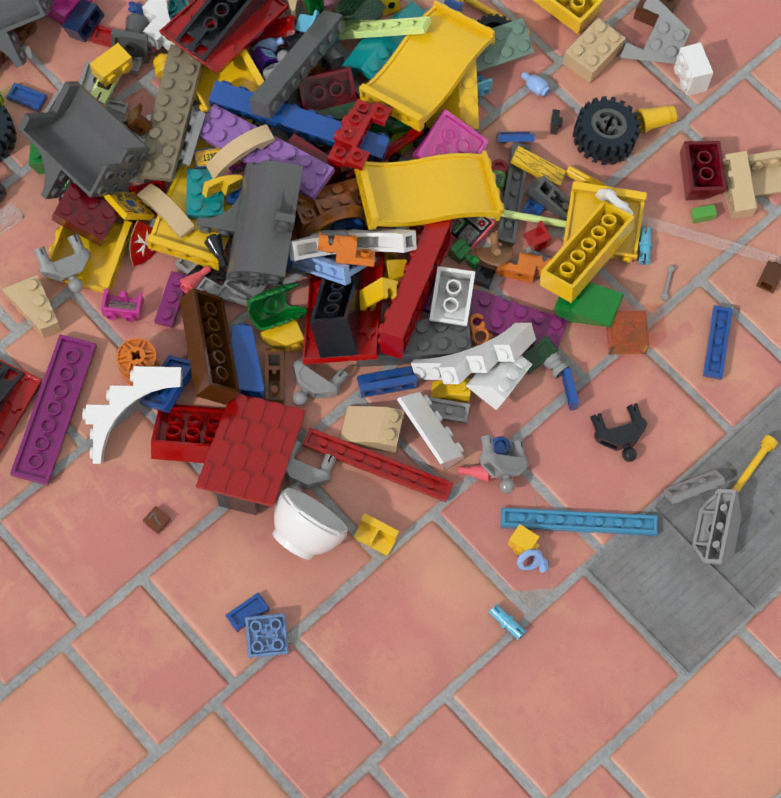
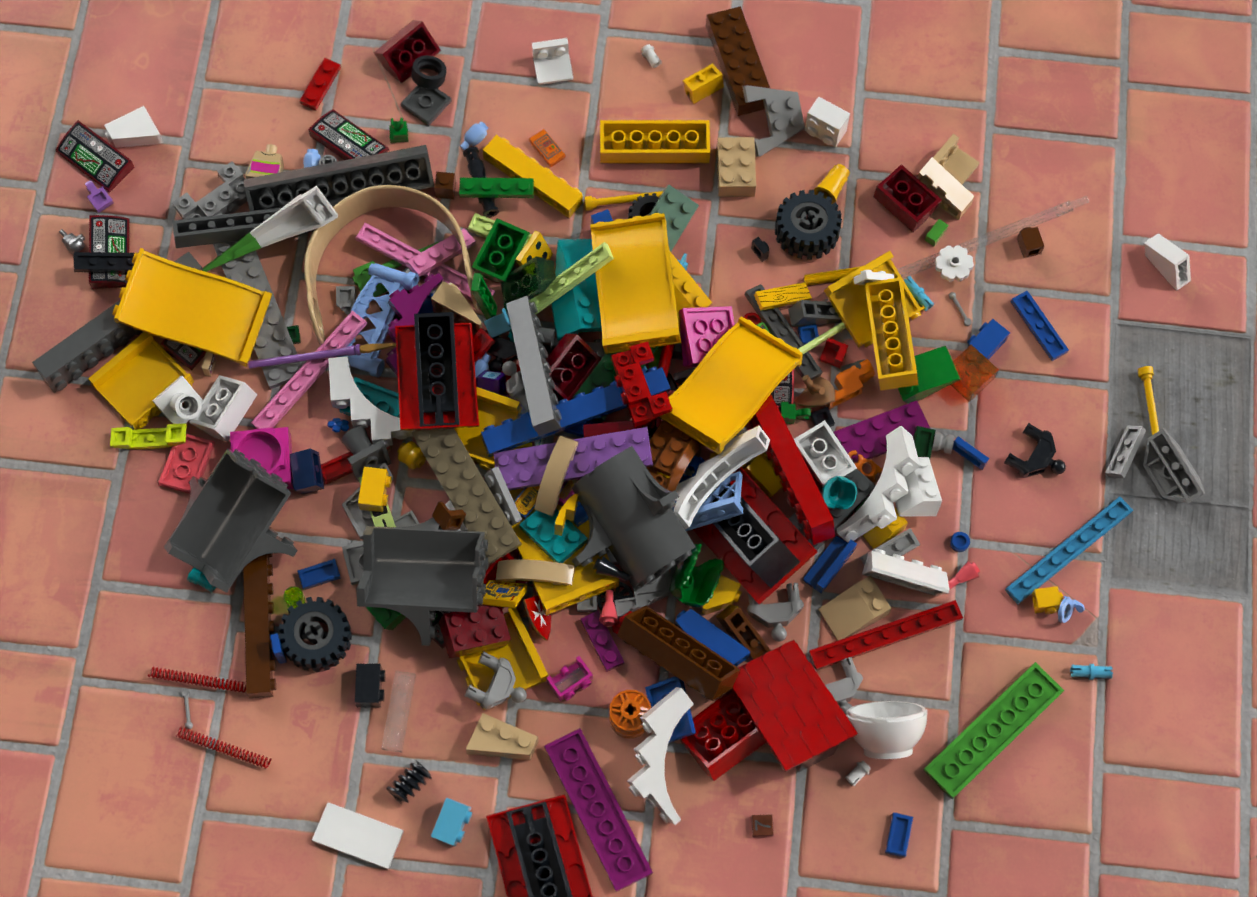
camera: 40 degrees left, 0 degrees up
medium blue tile [245,613,289,658] -> none
orange plate [318,230,375,267] -> none
yellow panel [354,513,399,556] -> none
yellow hinge [359,277,398,311] -> none
light grey connector [480,435,529,494] -> none
blue tile [497,131,534,142] -> none
light blue plant [521,72,551,97] -> none
none -> teal helmet [823,476,857,509]
none -> white pin [845,760,871,786]
none -> bright green plate [924,662,1064,799]
none -> white plant [935,245,974,282]
none -> blue brick [966,319,1010,365]

